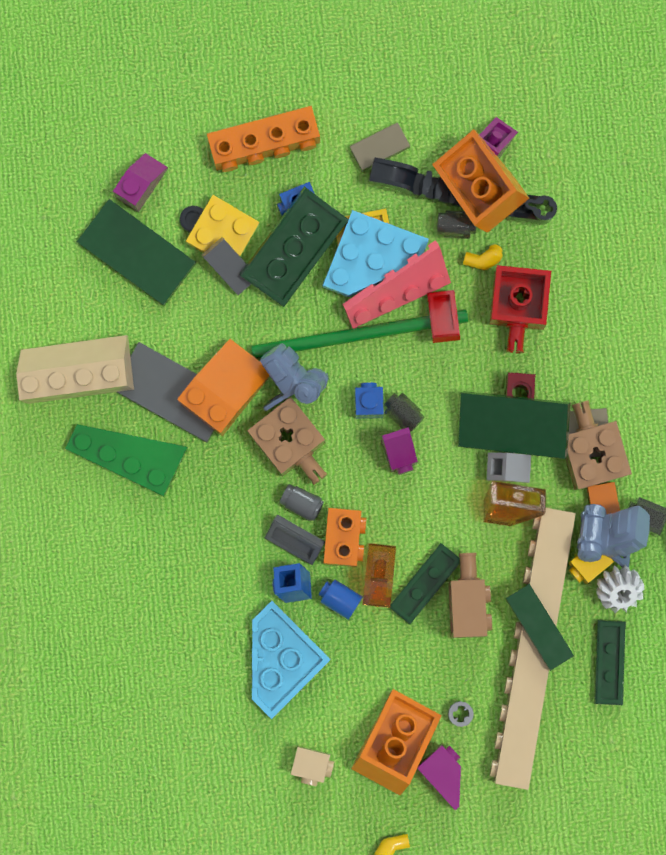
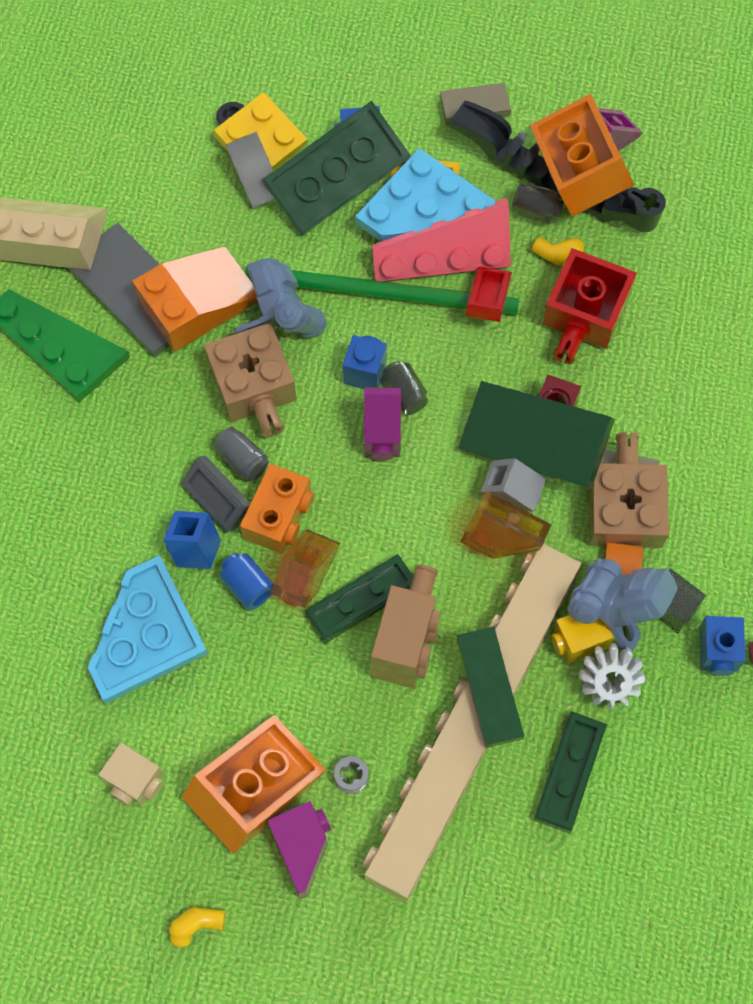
camera: 15 degrees right, 15 degrees down
dark green tile [77,199,196,306] -> none
magenta slope [113,153,168,213] -> none
orange brick [207,106,320,172] -> none

